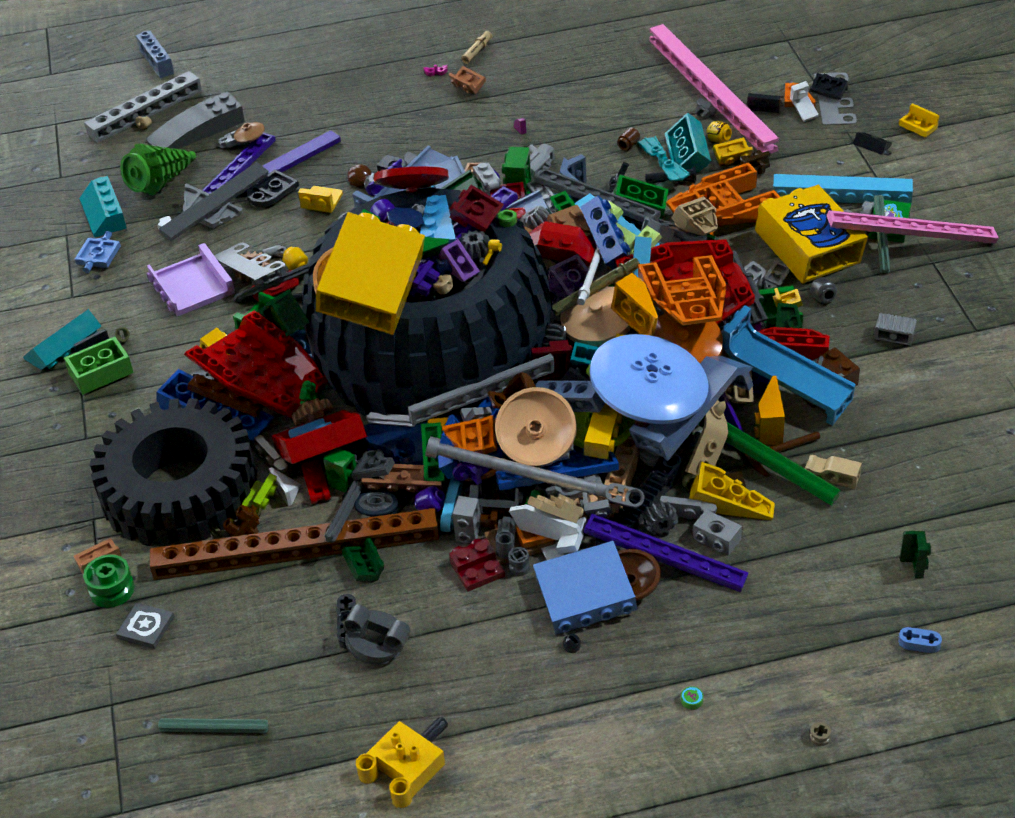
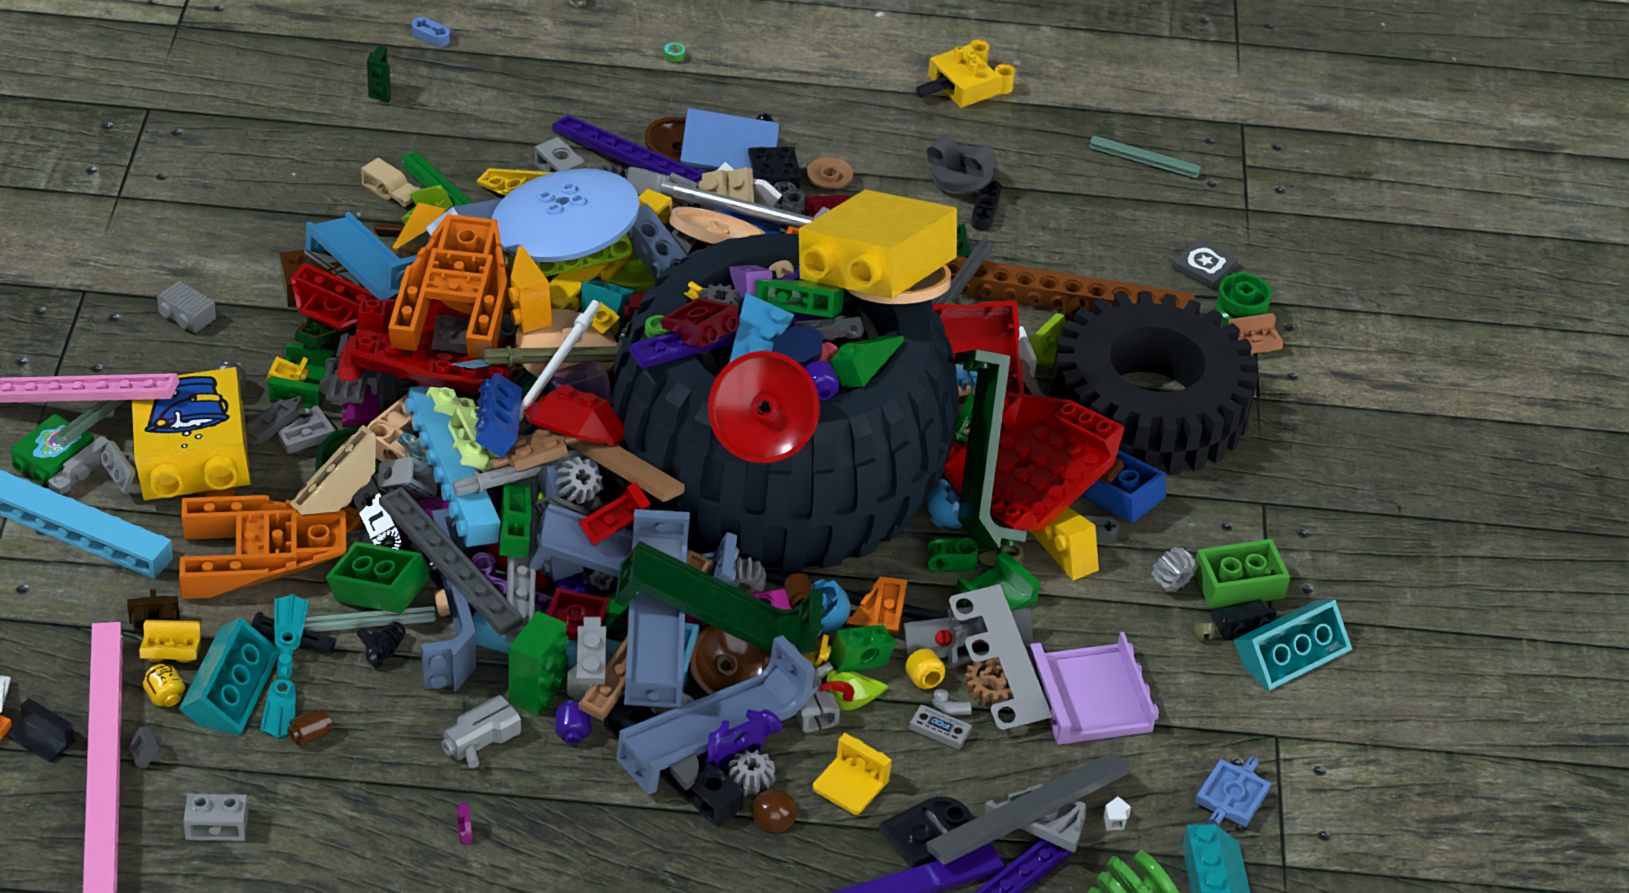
camera: 170 degrees left, 0 degrees up
none -> light grey brick [184,793,248,841]
none -> lime bracket [401,185,453,225]
none -> yellow bracket [591,302,620,336]
none -> black bracket [748,146,802,190]
none -> medium nougat dish [807,157,853,189]
none -> light grey tile [909,704,972,750]
none -> light grey gear [1151,547,1198,592]

